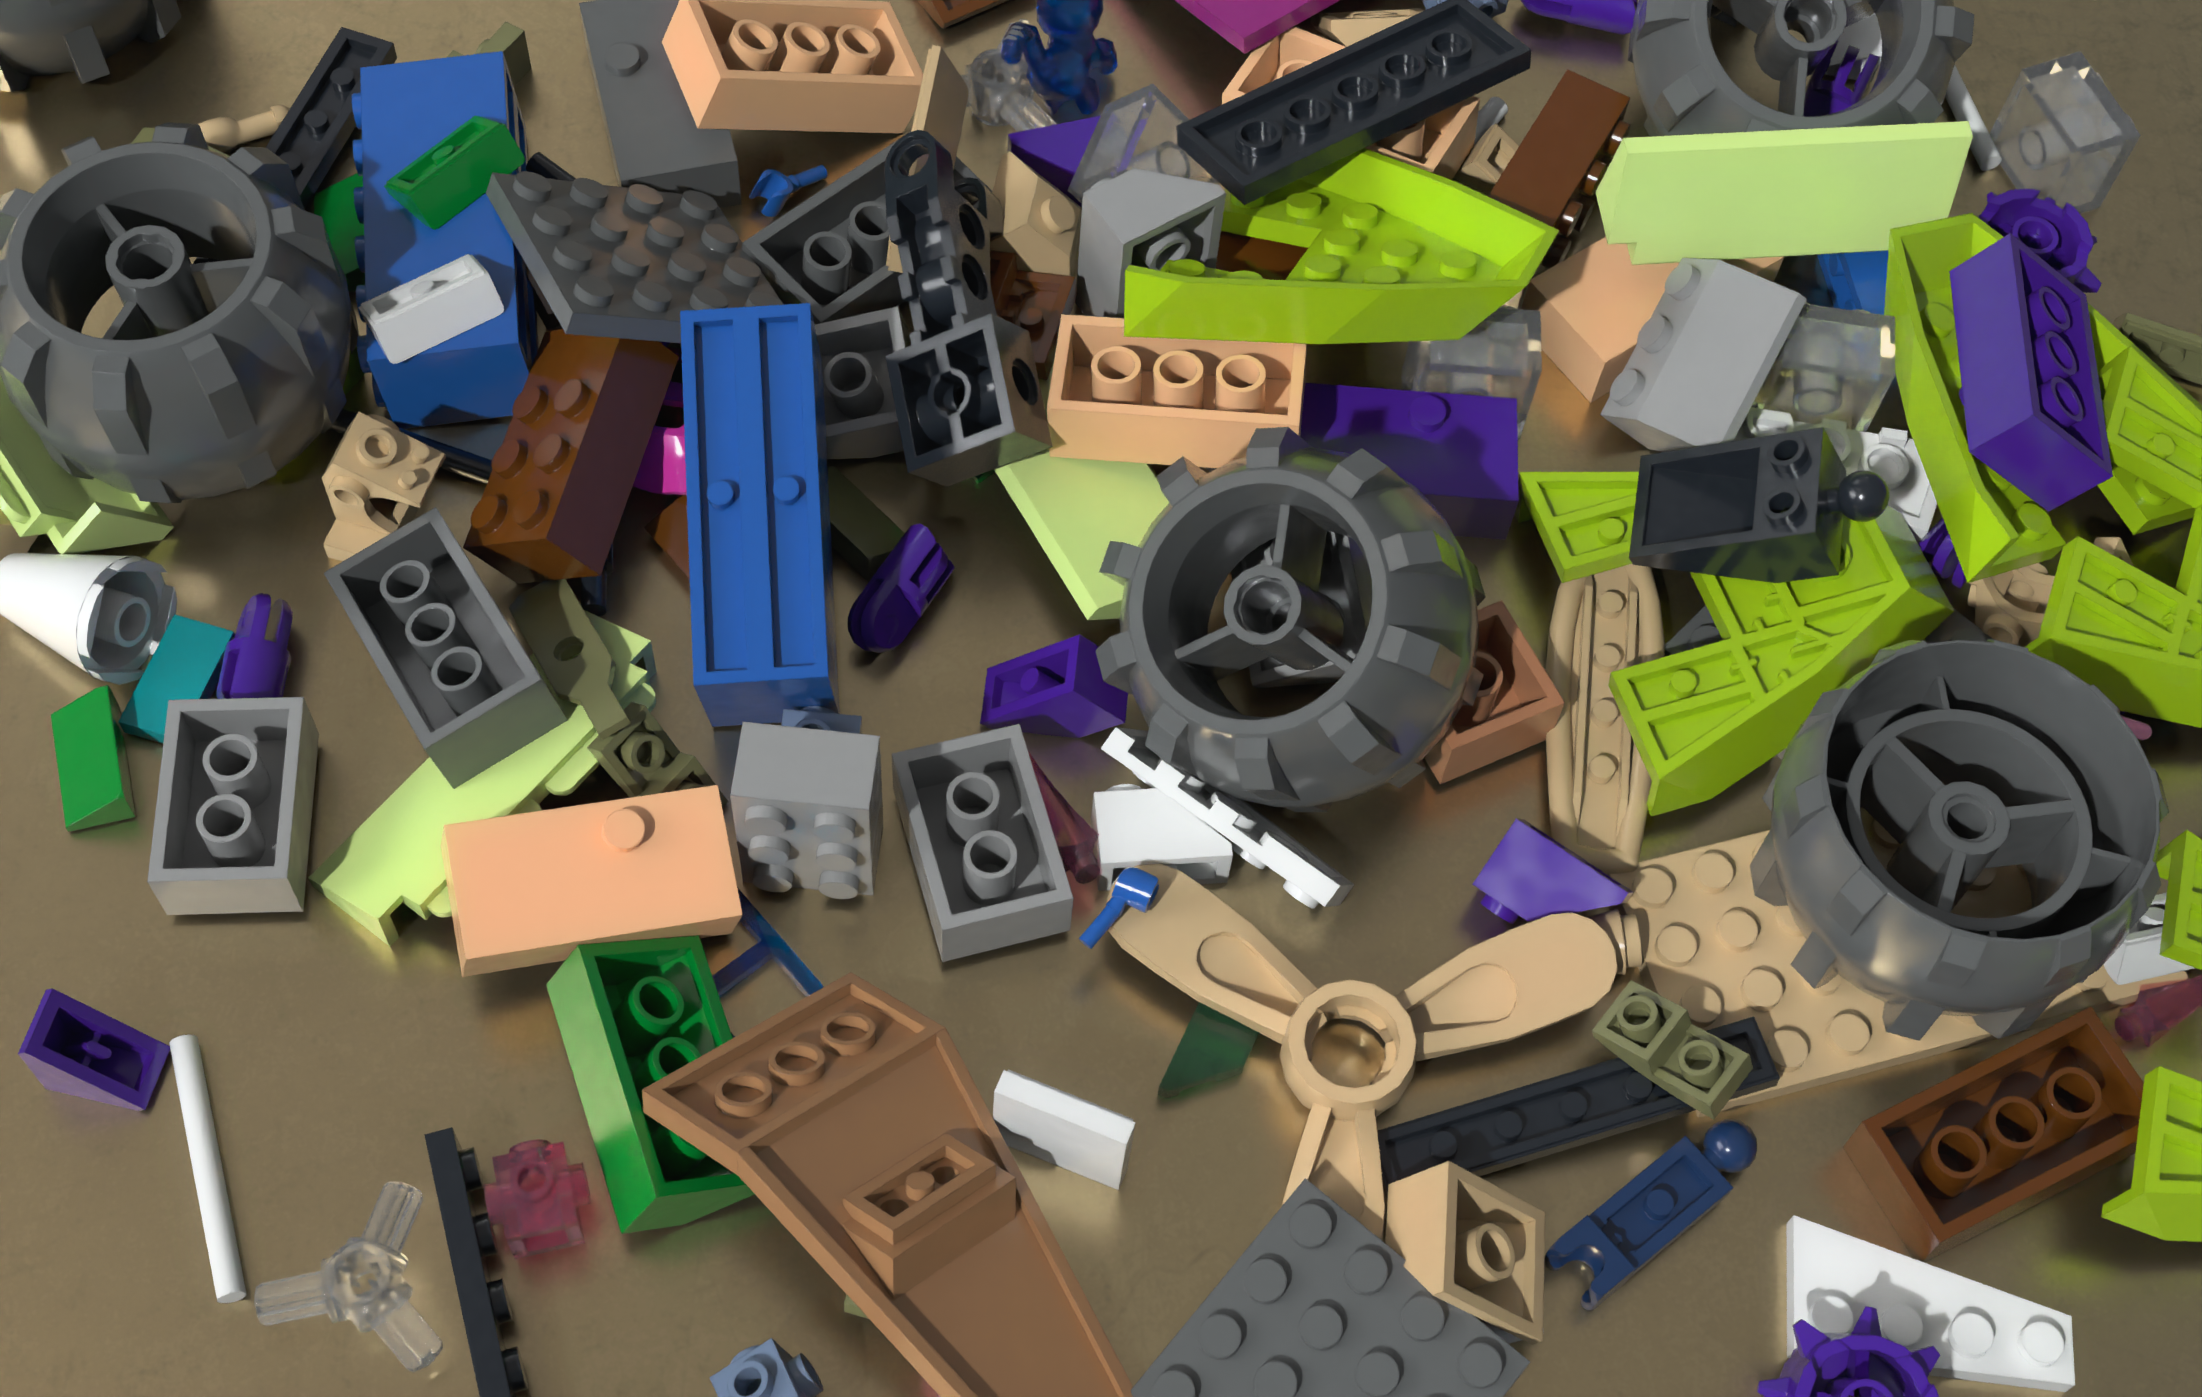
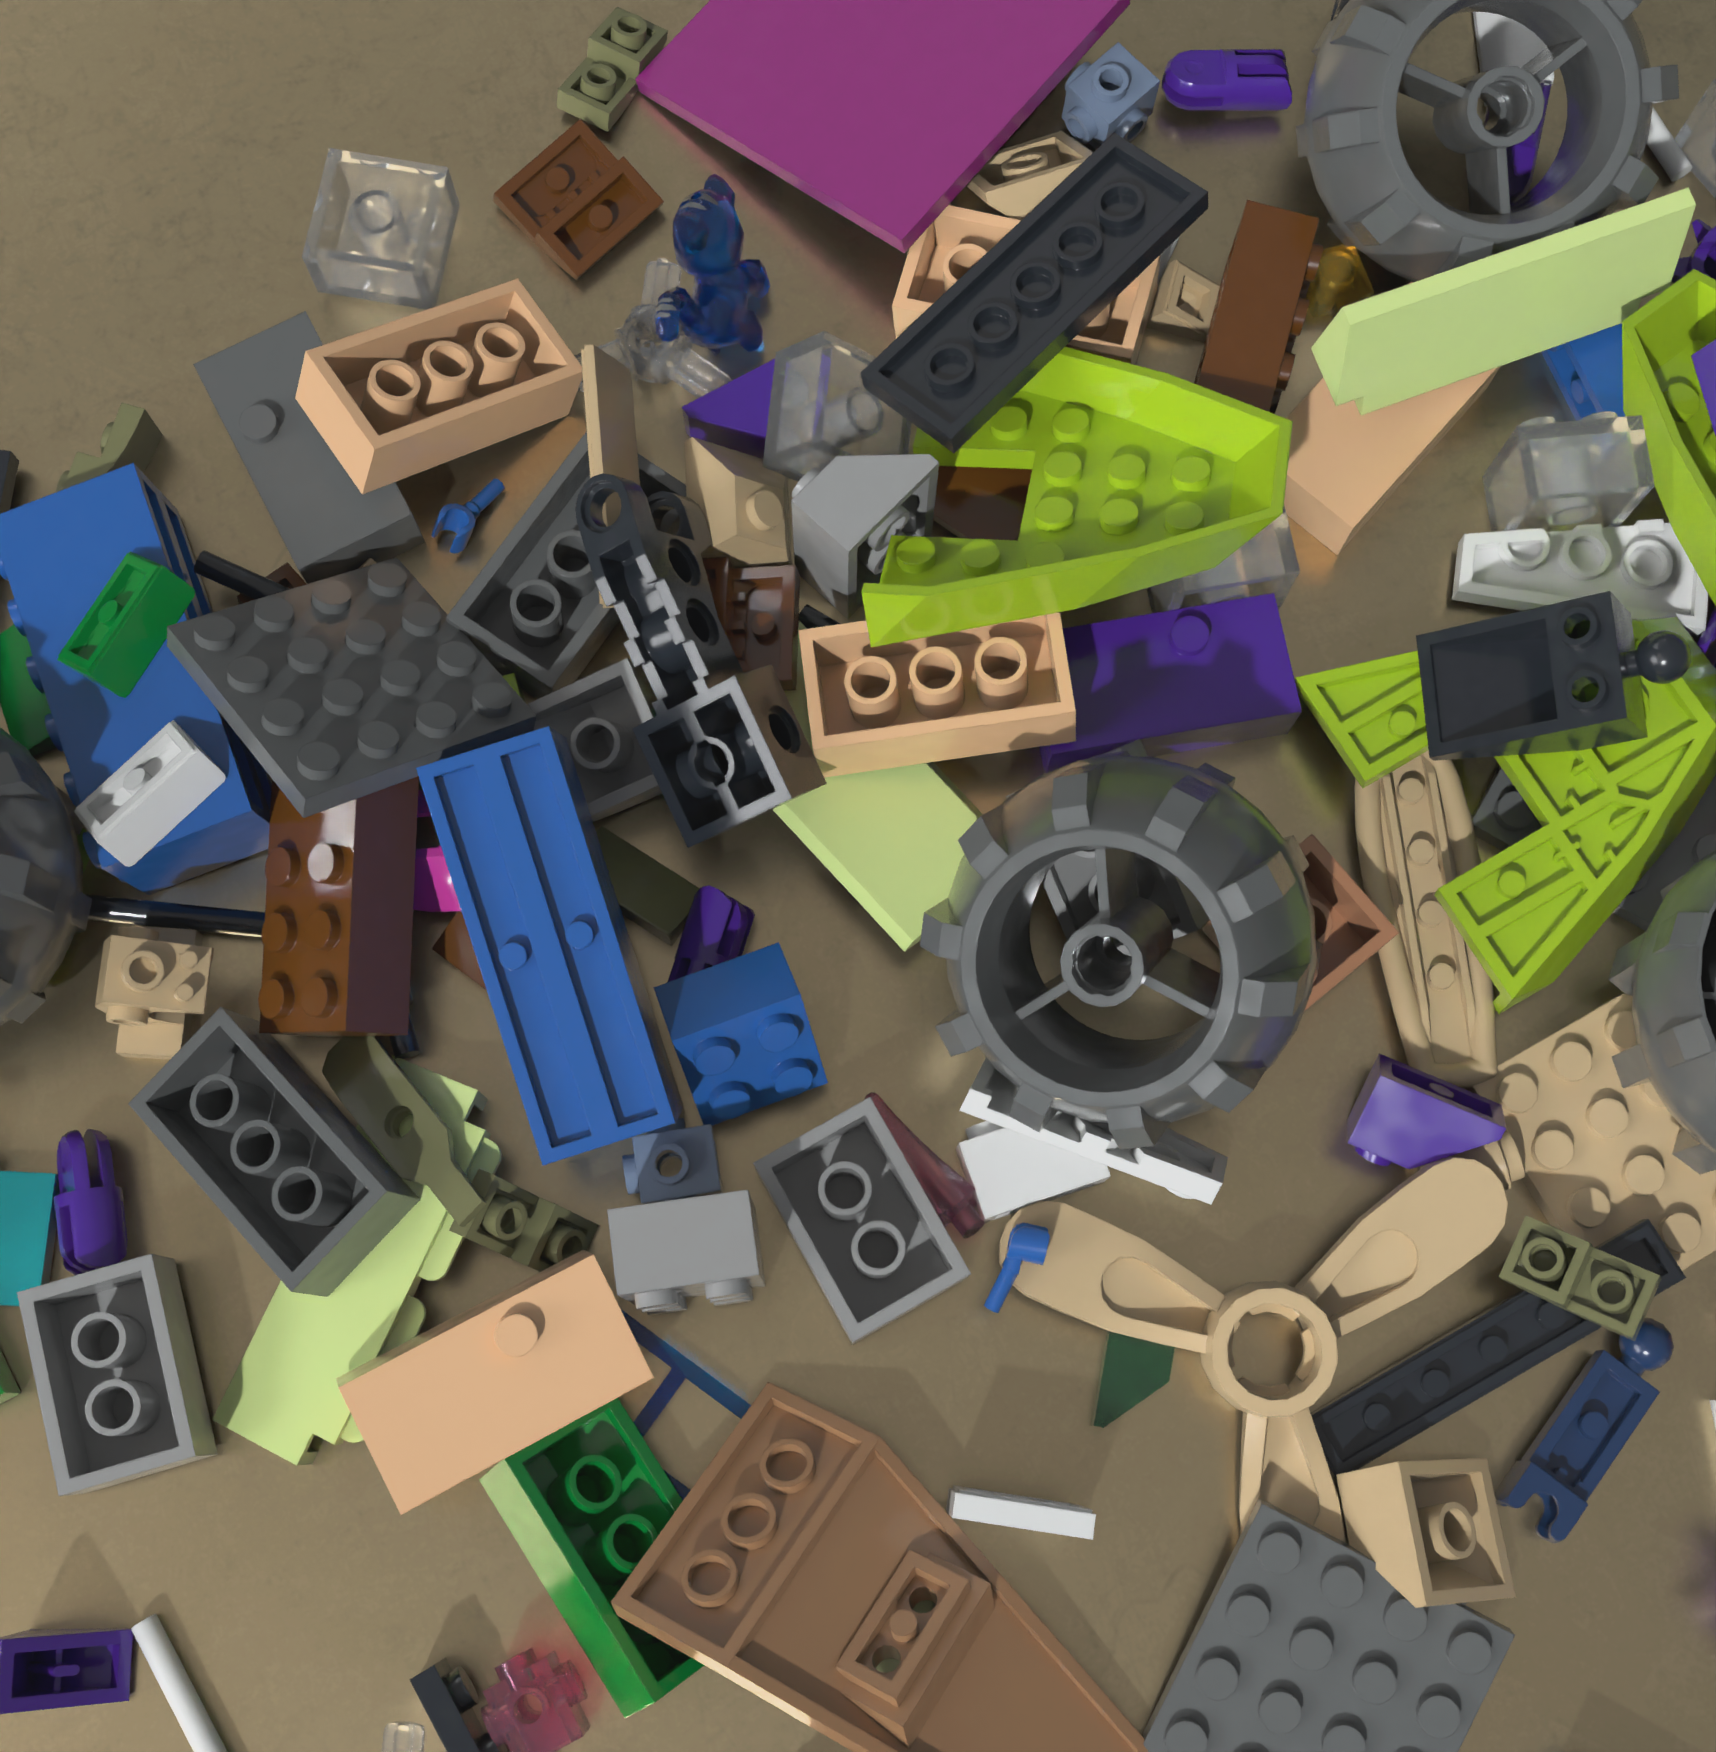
camera: 10 degrees left, 15 degrees up
dark purple slope [980,634,1128,738] -> none
light grey slope [1600,258,1807,452] -> none
none -> blue brick [653,942,828,1126]

